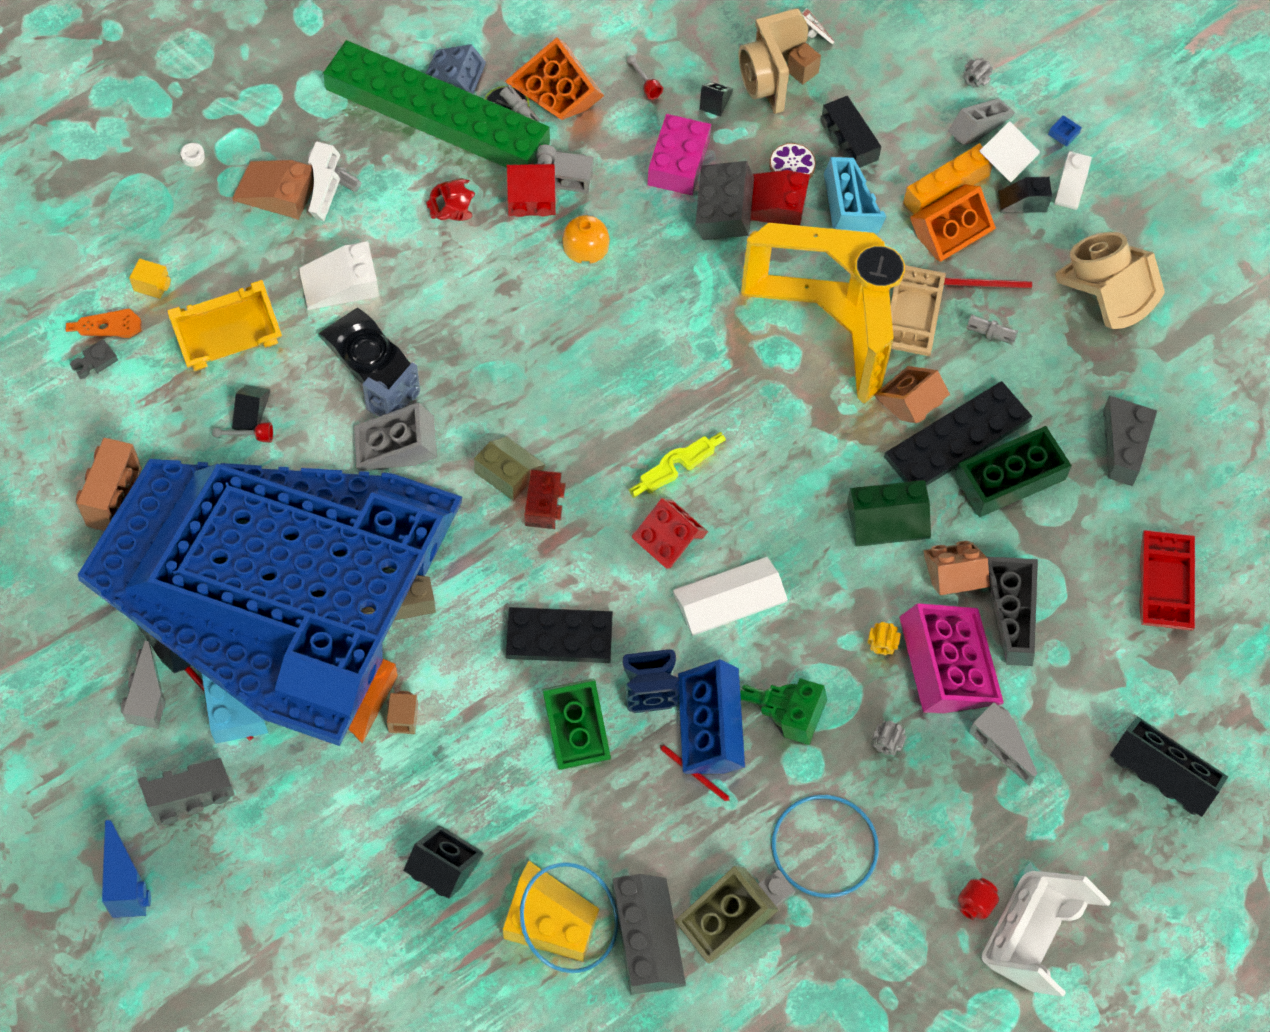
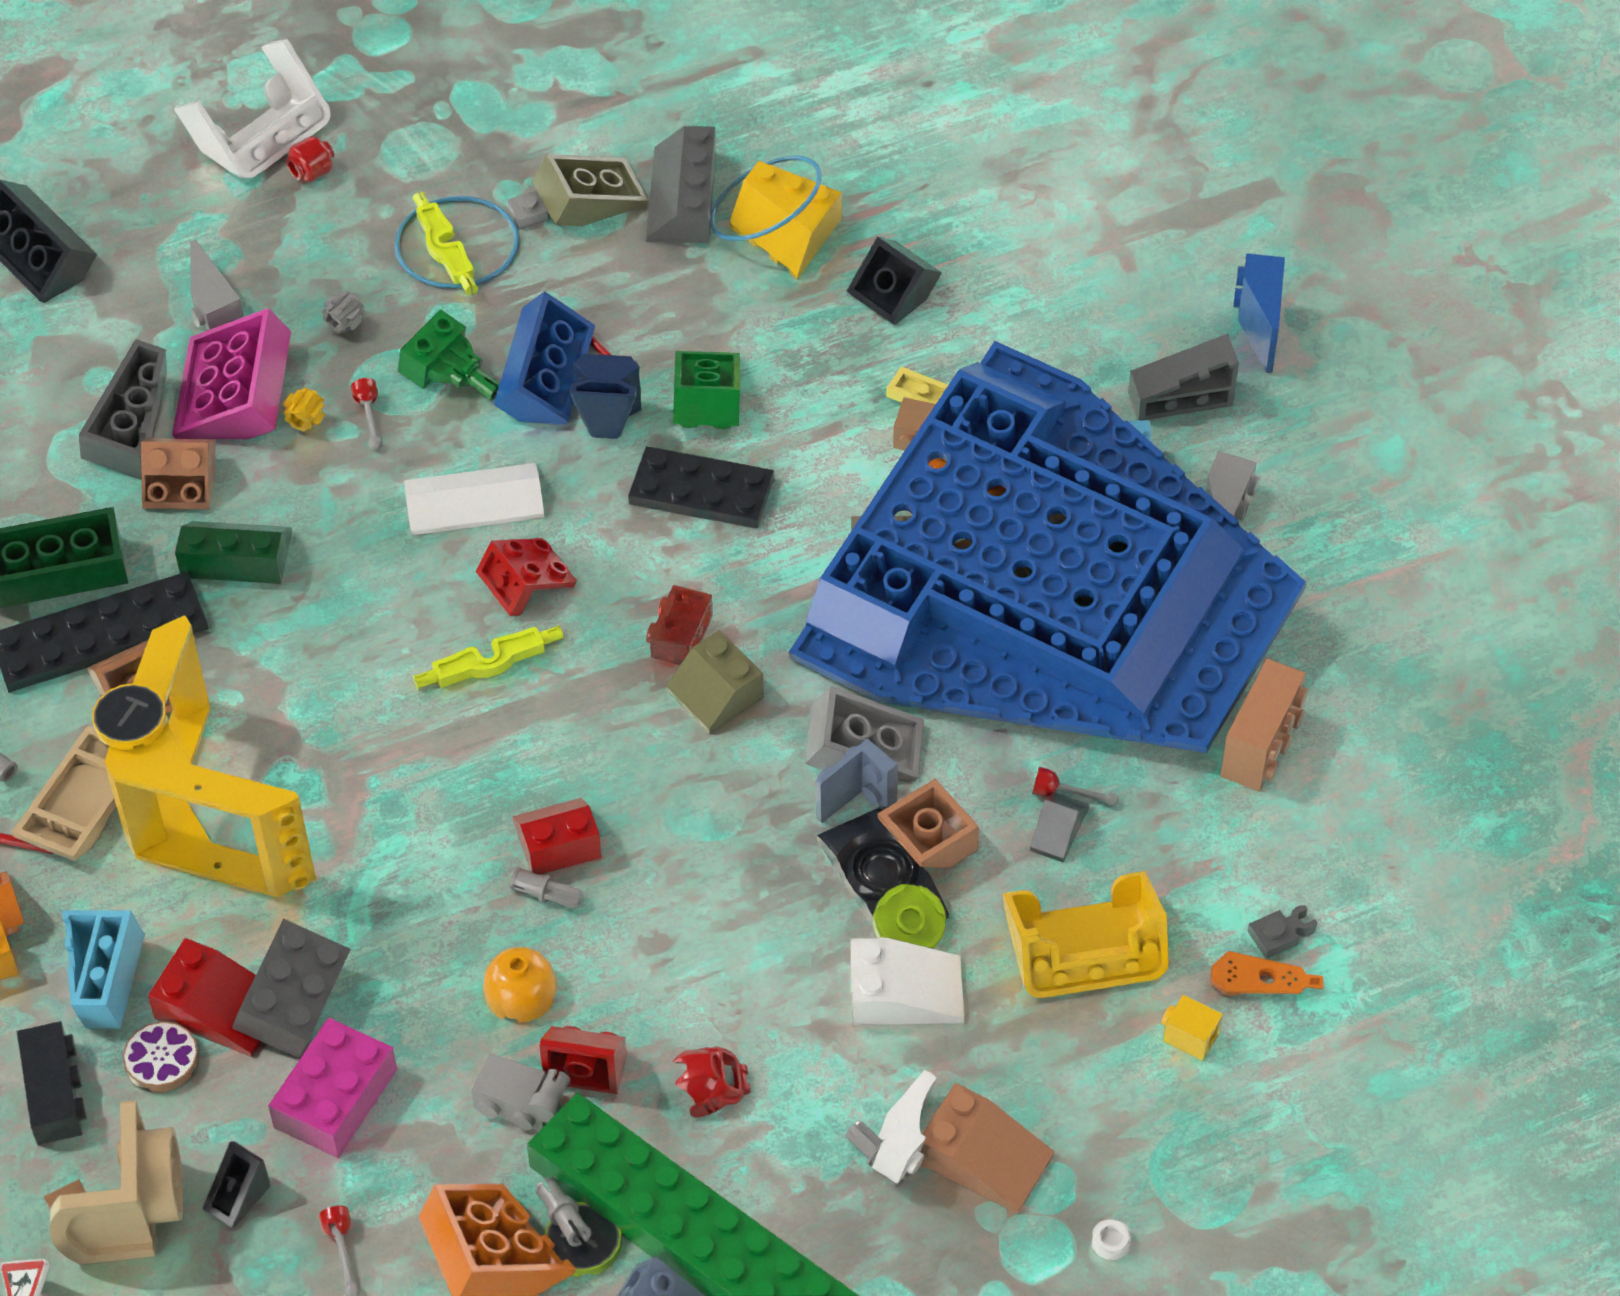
camera: 165 degrees left, 10 degrees down
none -> hinge [350,378,382,450]
none -> neon yellow piece [413,191,478,296]
none -> light grey axle [510,867,583,908]
none -> red slope [513,798,602,875]
none -> lime tile [873,884,946,949]
none -> nougat slope [877,778,979,868]
none -> light yellow plate [886,366,948,404]

